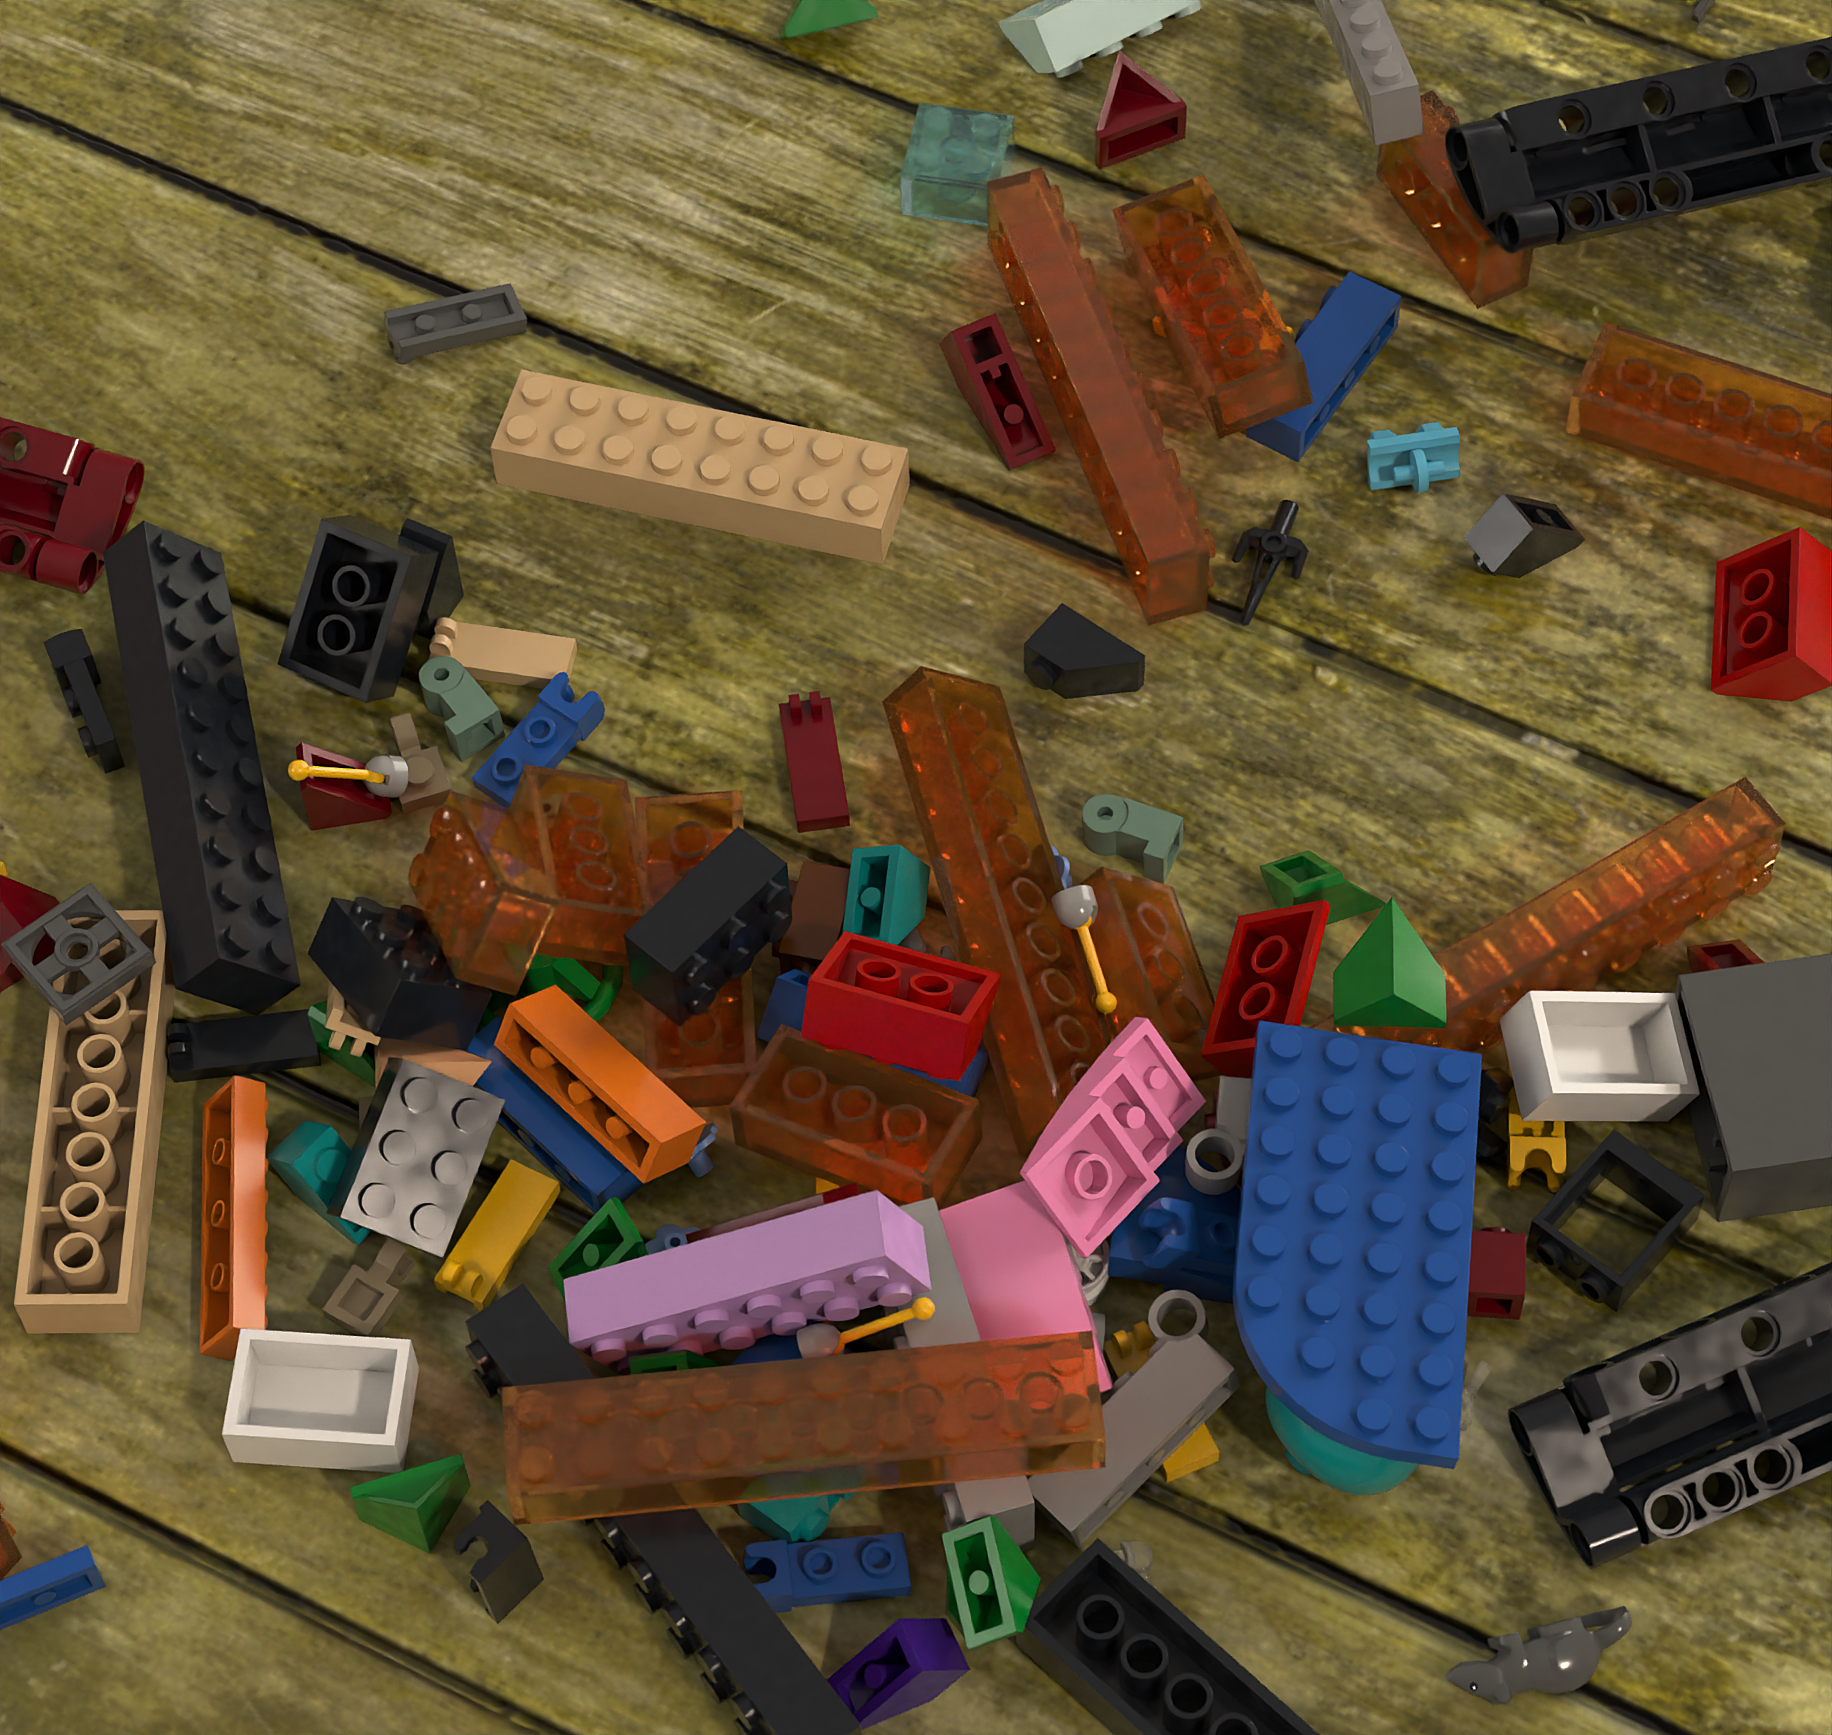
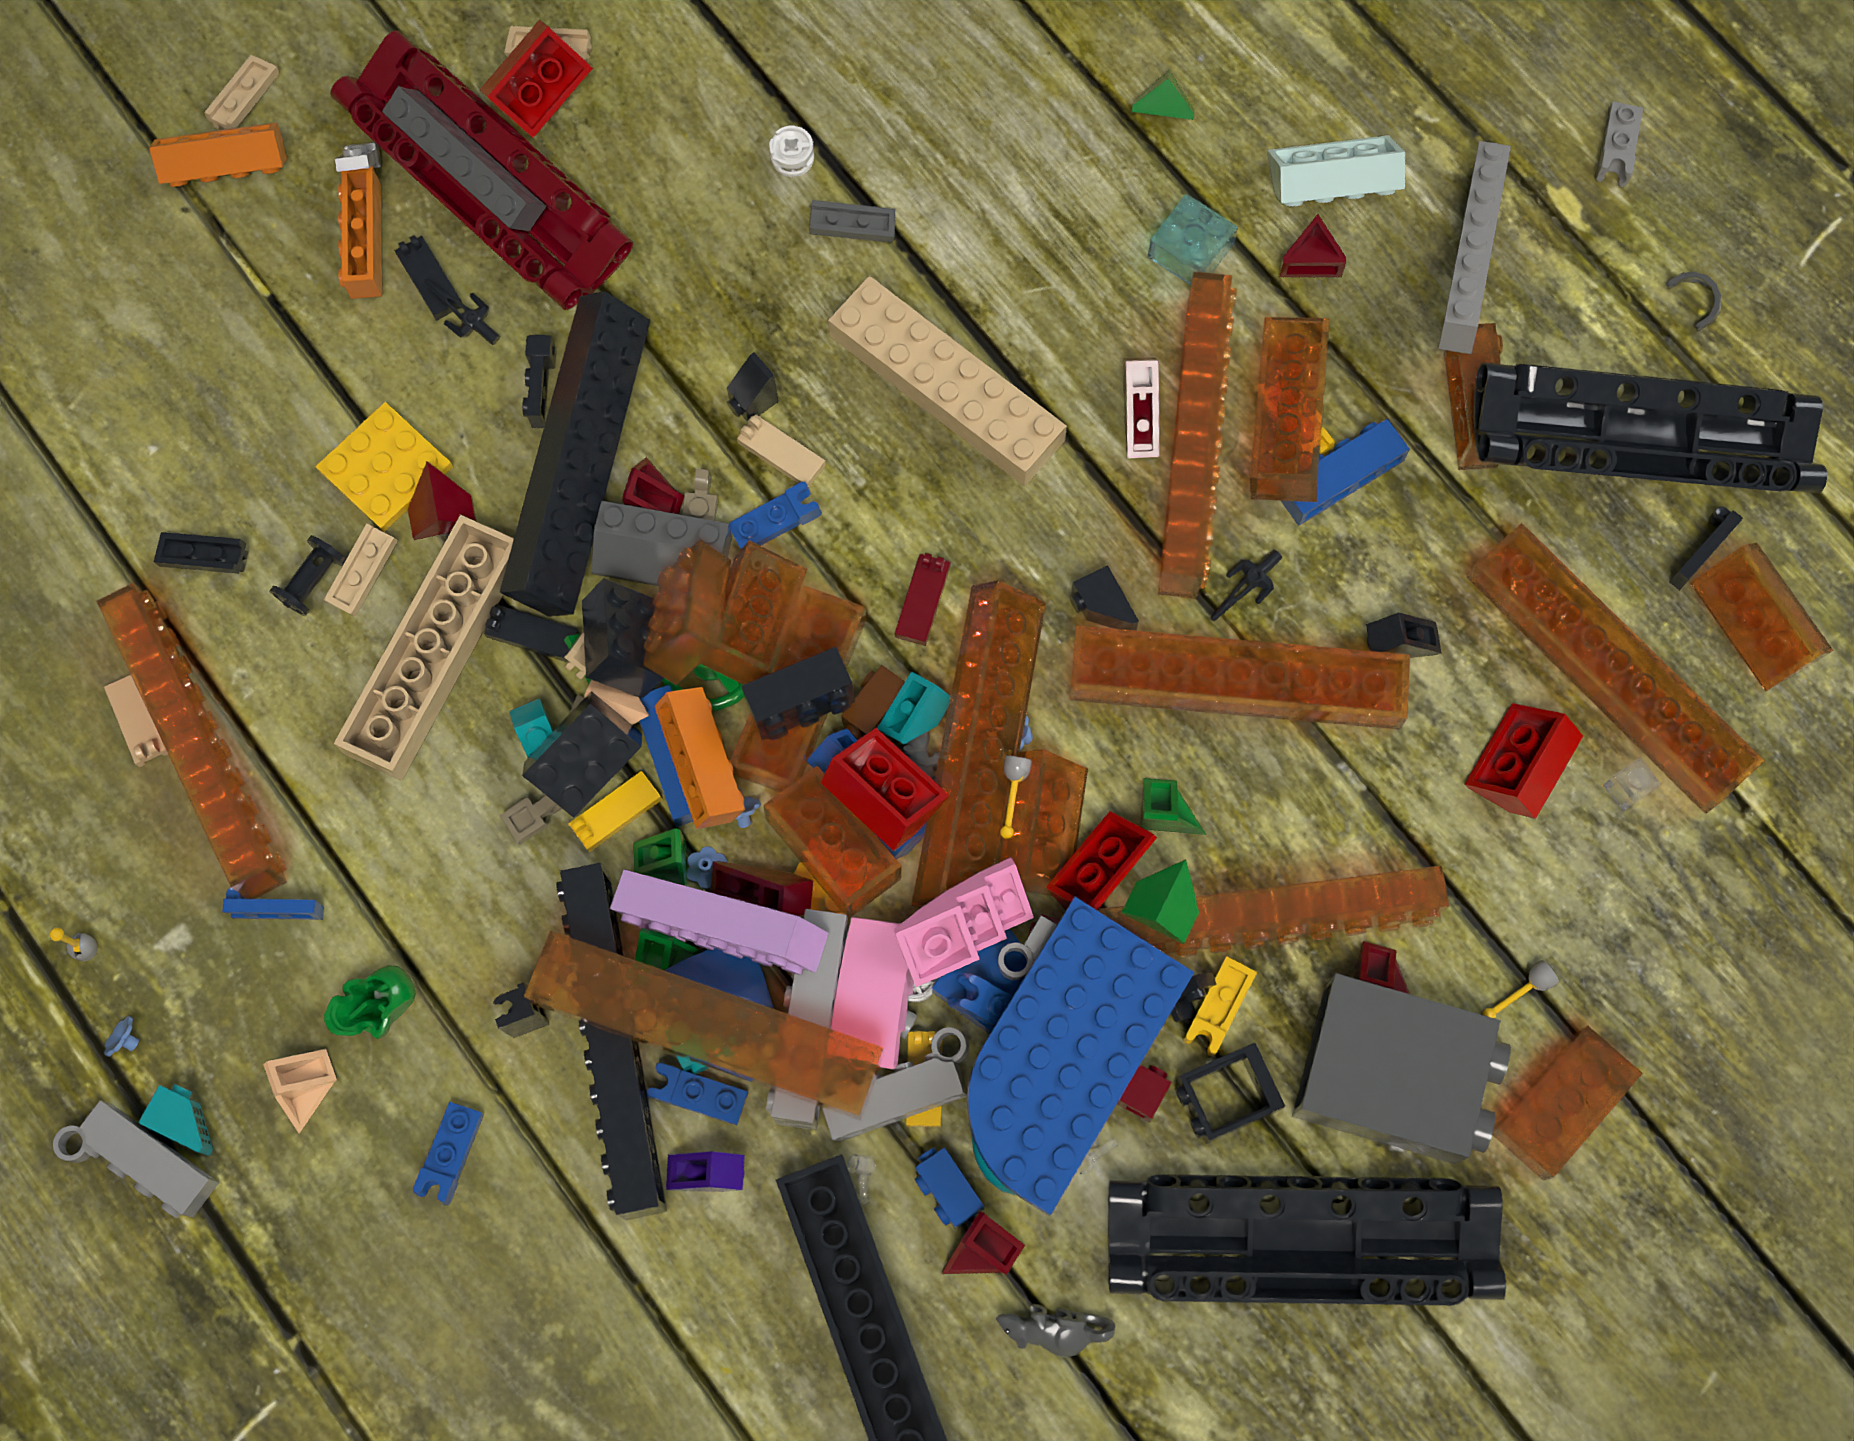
camera: 25 degrees right, 15 degrees up
dark grey piece [1,882,156,1026] -> none
orange piece [200,1075,269,1361] -> none
white piece [222,1328,419,1473] -> none
black brick [277,515,439,703] -> none
hinge [288,755,408,798] -> none
green slope [349,1453,471,1554] -> none
sand green leg [419,656,505,762] -> none
hinge [797,1297,935,1374] -> none
green slope [942,1516,1041,1650] -> none
sand green leg [1082,794,1183,885] -> none
medium azure hips [1367,422,1460,494] -> none
white piece [1499,991,1700,1122] -> none
none -> green head [324,965,416,1040]
none -> dark grey slope [591,501,732,597]
none -> white wheel [769,126,814,177]
none -> blue brick [914,1147,984,1229]
none -> dark red slope [941,1211,1025,1275]
none -> clear orange brick [1069,625,1410,730]

